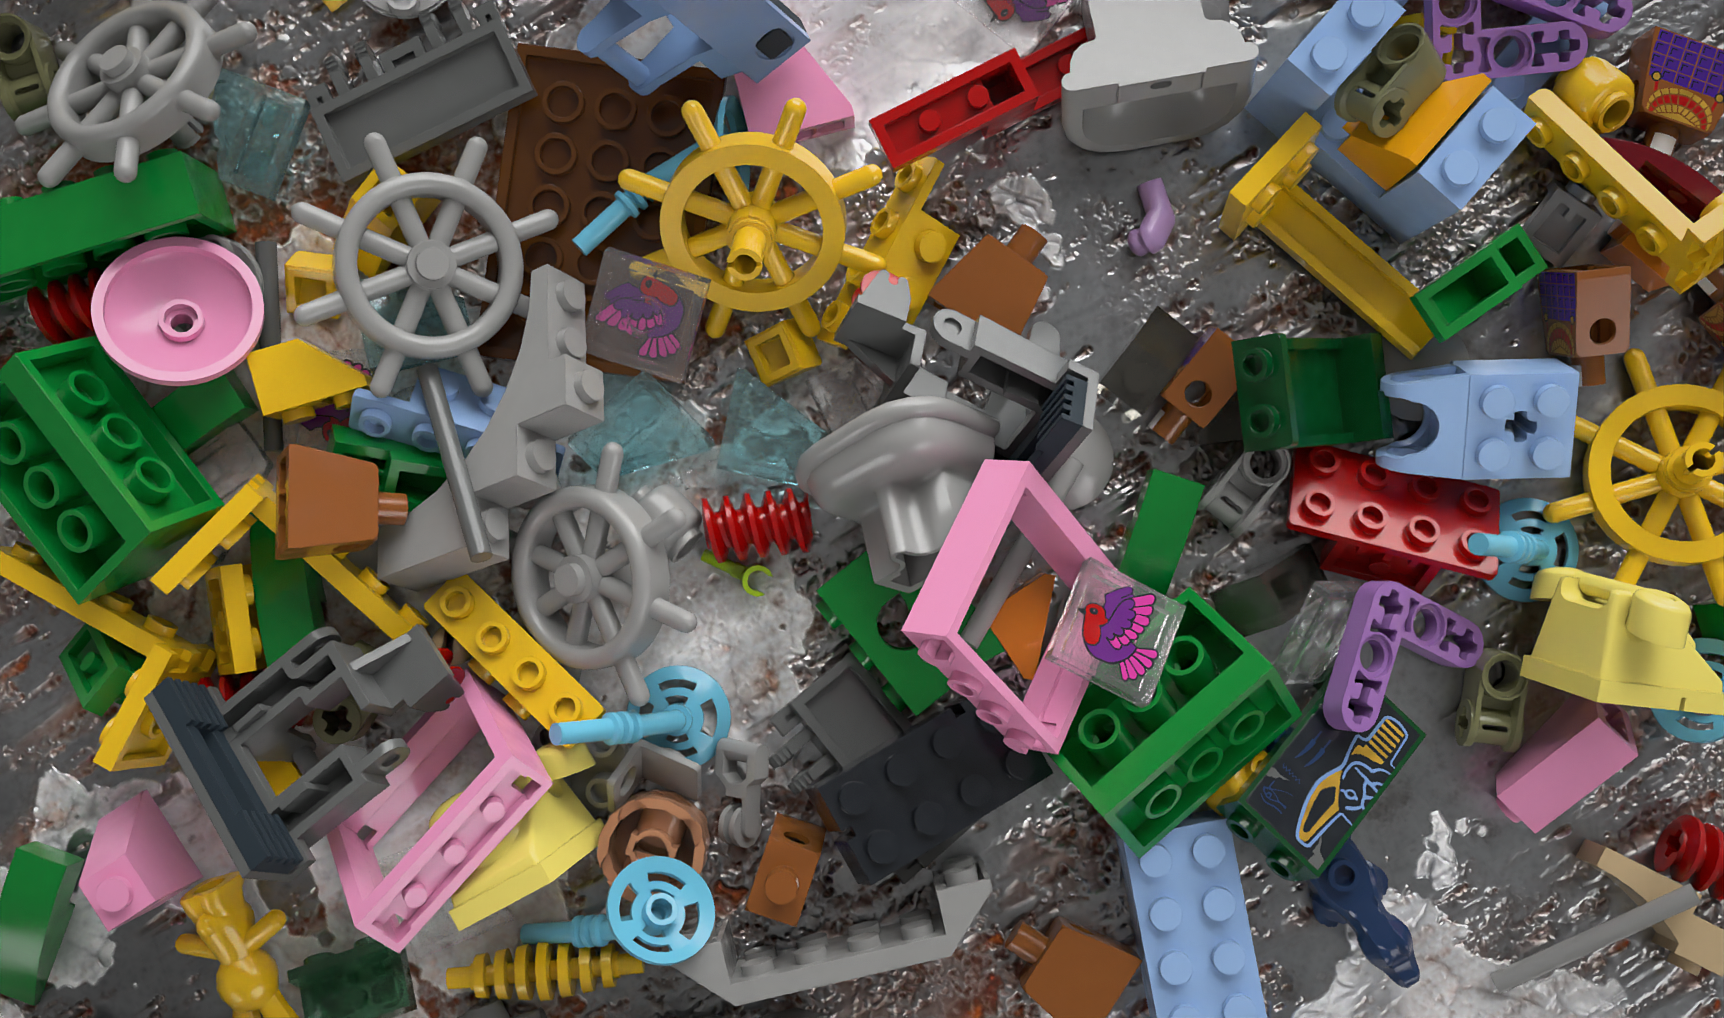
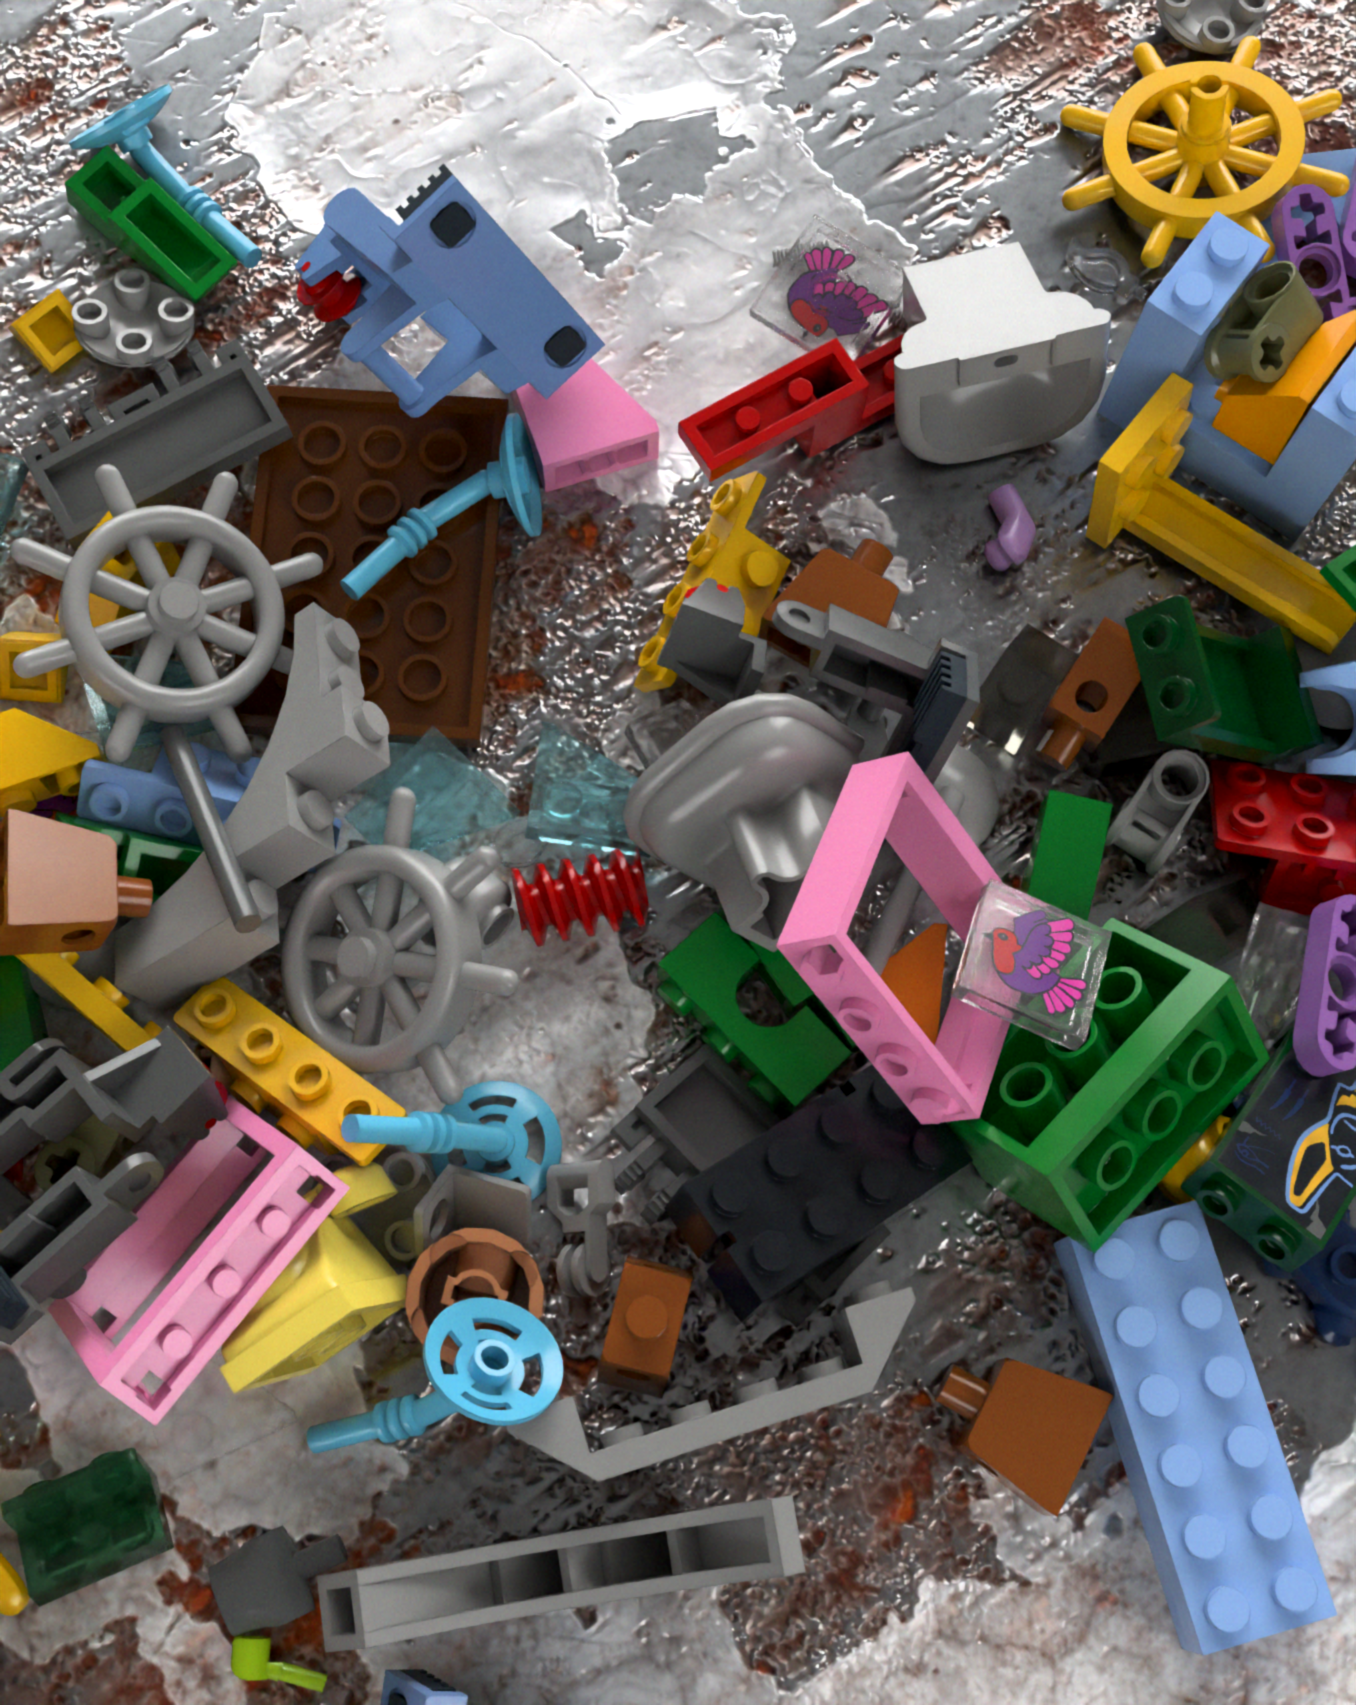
camera: 10 degrees left, 15 degrees down
yellow piece [446,942,645,1001] -> none
clear tile [585,247,711,383] -> none
yellow piece [618,98,887,339] -> none
lime hand [700,549,773,597] -> none
yellow slope [744,318,822,389] -> none

